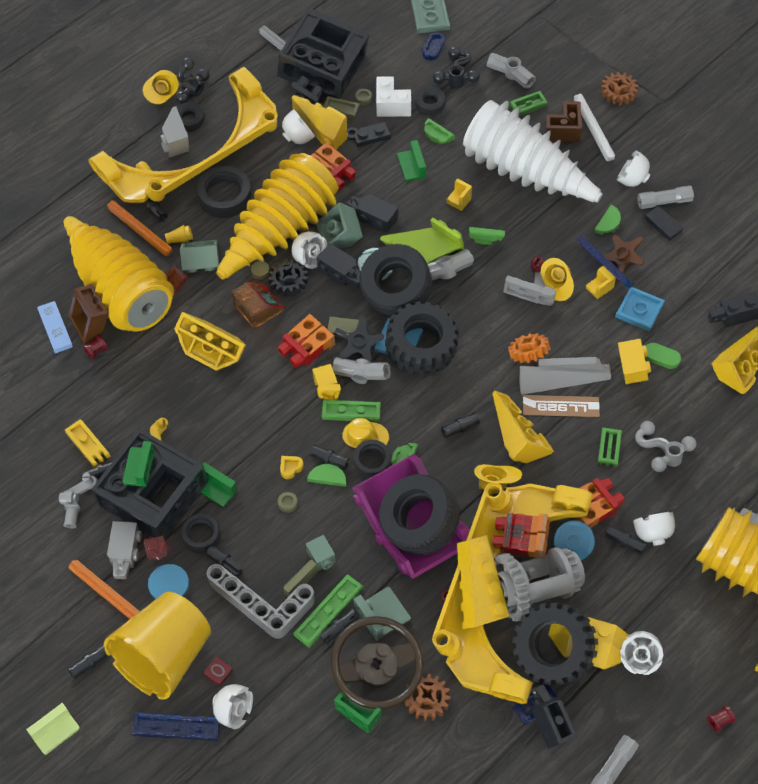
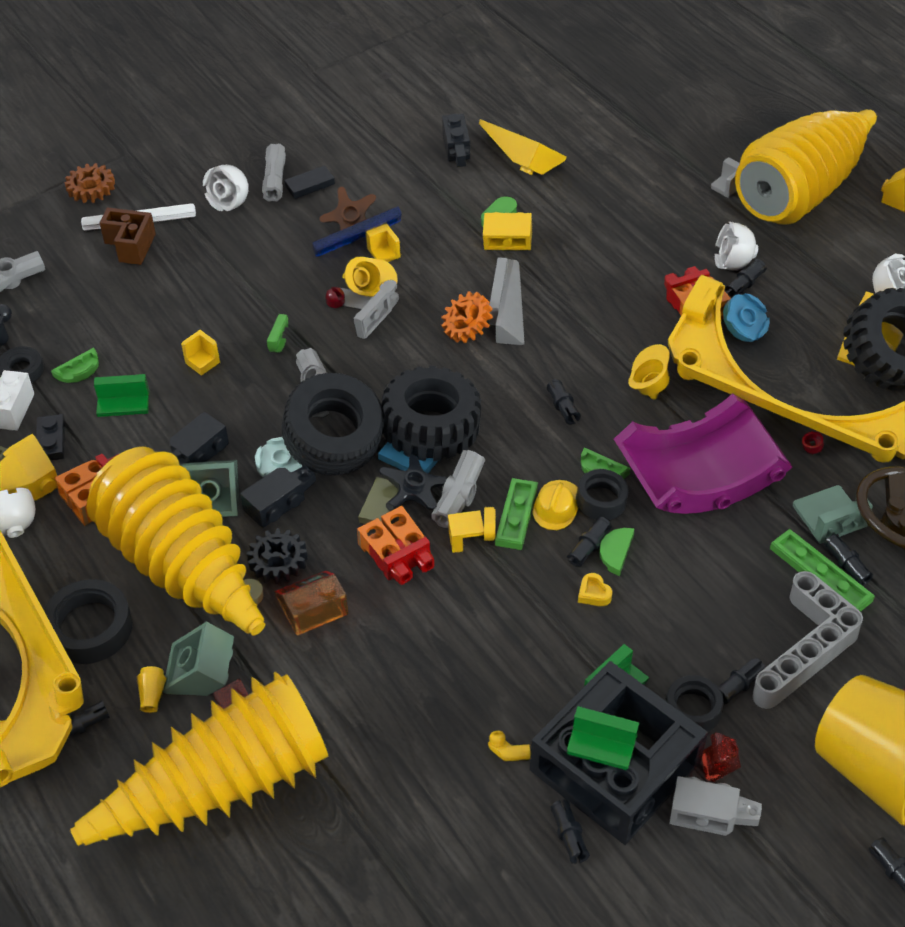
camera: 80 degrees left, 10 degrees down
light blue tile [37,301,73,353] -> none
light grey pin [59,473,98,528] -> none
yellow hinge [65,419,111,468] -> none
reddish brown window [69,284,108,344] -> none
orange axle [69,560,140,619] -> none
dark red bush [83,335,108,359] -> none
orange axle [107,200,173,256] -> none
dark azure tile [148,564,189,599] -> none
yellow wedge [174,312,246,371] -> none
olive tile [278,492,298,513] -> none
olive tile [283,559,318,598] -> none
white cylinder [292,231,327,269] -> none
sand green brick [306,535,336,571] -> none
black tyre [379,474,460,556] -> none
lime piece [380,218,465,264] -> none
yellow wedge [457,535,509,629] -> none
white cone [463,100,603,203] -> none
yellow wedge [492,391,554,463] -> none
hips [492,513,550,559] -> none
light grey piece [494,547,585,621] -> none
bright green tile [509,91,548,117] -> none
medium nougat sticker [523,395,600,417] -> none
bright green tile [594,204,621,235] -> none
bright green tile [598,427,622,467] -> none
dark azure tile [616,287,665,332] -> none
light grey piece [635,421,697,472] -> none

